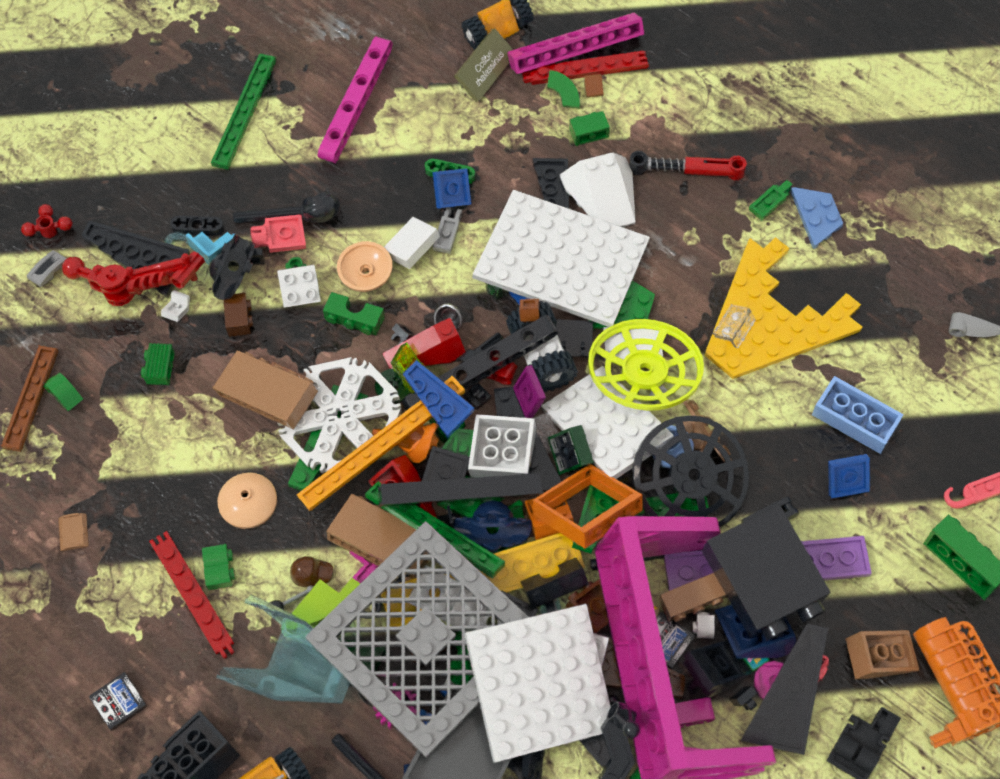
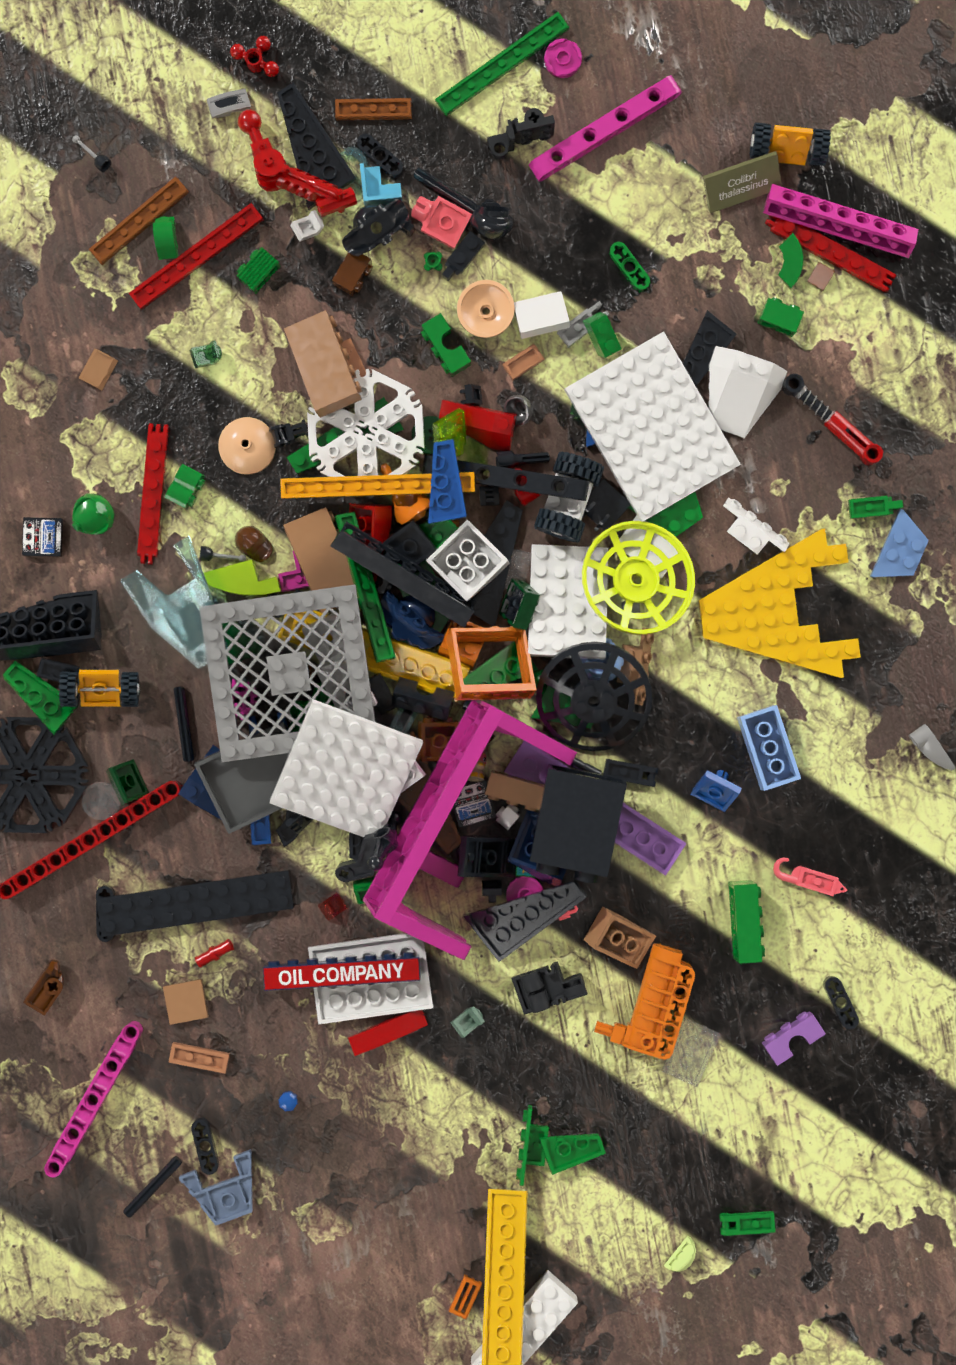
camera: 30 degrees right, 25 degrees up
white plate [277,264,321,307] -> none
blue tile [433,168,471,208] -> none
magenta tile [513,365,546,419] -> none
dark orange slope [519,299,539,322] -> none
clear bracket [713,304,756,348] -> none
none -> green helmet [72,493,114,535]
none -> red plate [129,203,263,310]
none -> clear green bracket [189,340,222,368]
none -> black connector [269,419,308,448]
none -> dark orange tile [335,98,412,120]
none -> black hinge [442,231,485,281]
none -> black plate [487,108,555,160]
none -> nougat tile [502,344,545,381]
none -> dark pink tile [544,38,582,78]
none -> green brick [583,312,622,358]
none -> white bracket [723,498,789,555]

